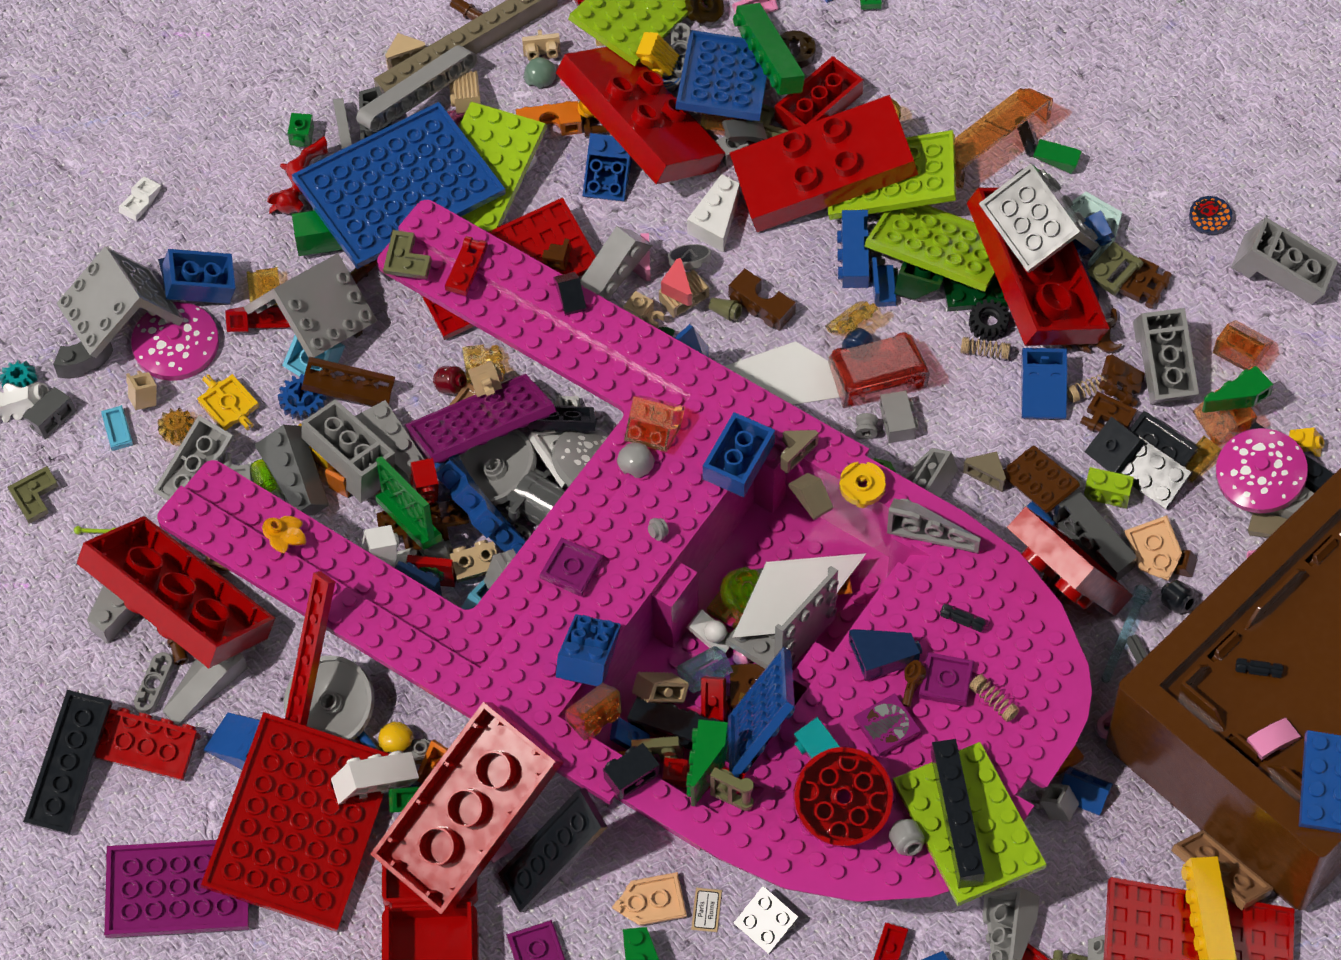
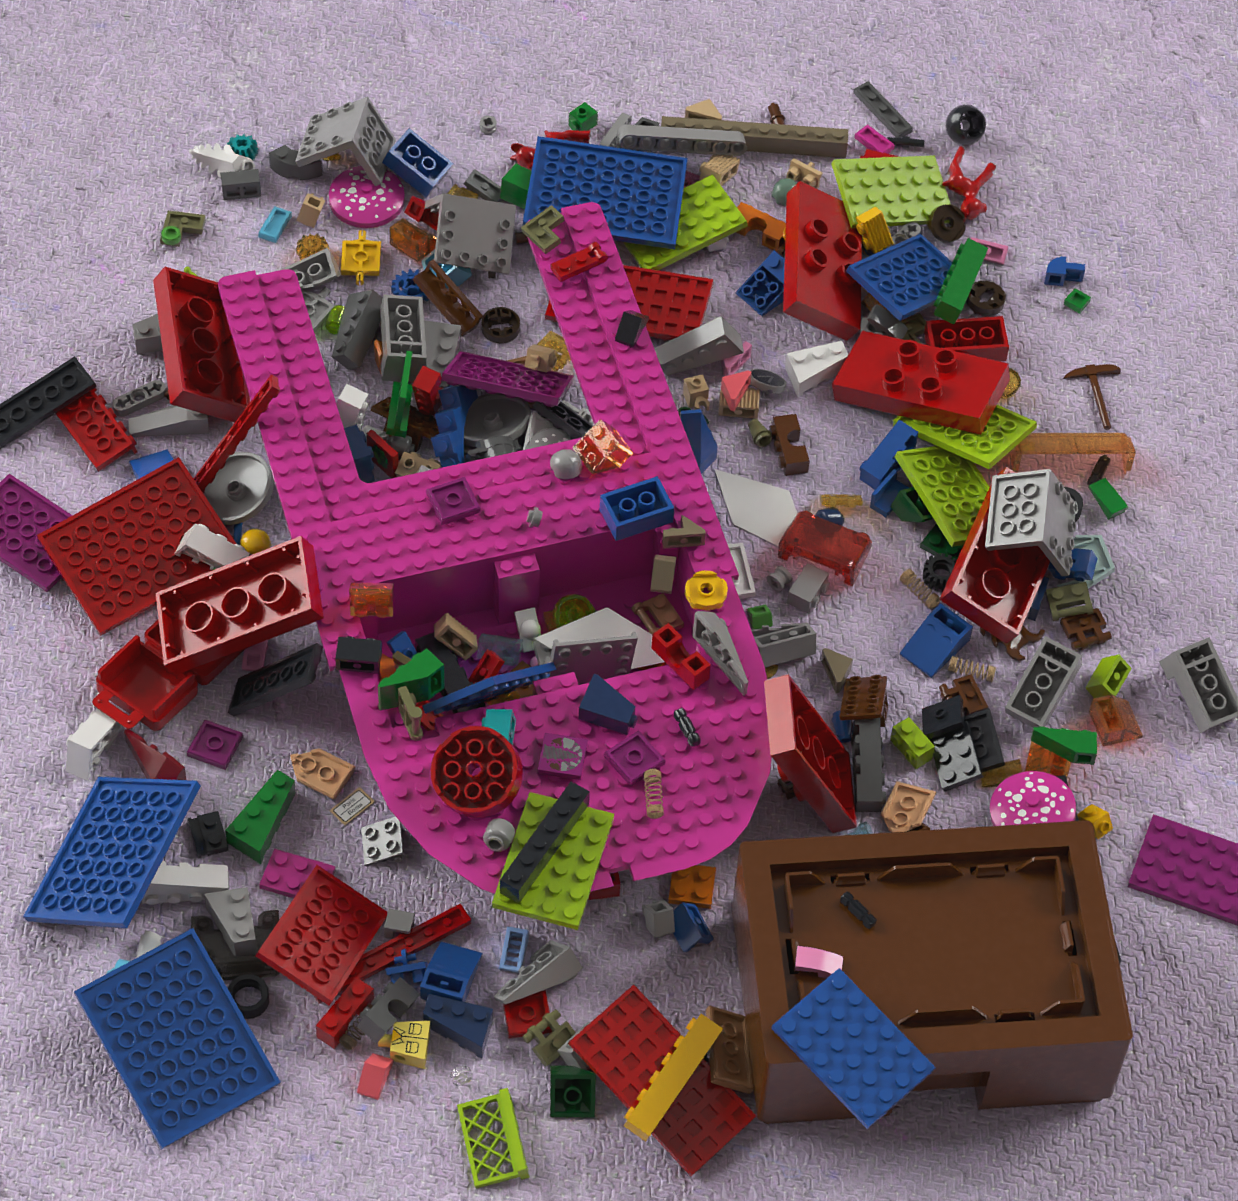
camera: 35 degrees right, 5 degrees down
white slope [119,177,161,221] -> none
light orange plate [262,516,306,554] -> none
dark red head [433,366,467,394] -> none
reddish brown panel [542,239,571,271] -> none
blue slope [556,614,621,687] -> none
reddish brown plate [902,660,926,707] -> none
reddish brown plate [1099,354,1145,407] -> none
tile [1189,196,1232,236] -> none
none -> bright green tile [161,226,181,245]
none -> clear orange slope [389,218,436,262]
none -> dark grey hinge [463,169,501,202]
none -> light grey bush [480,116,497,134]
none -> dark brown piece [481,307,520,344]
none -> light blue slope [499,927,530,973]
none -> medium nougat plate [631,593,684,634]
none -> red arch [651,623,711,690]
none -> reddish brown piece [1063,364,1121,430]
none -> lime brick [1085,654,1132,702]

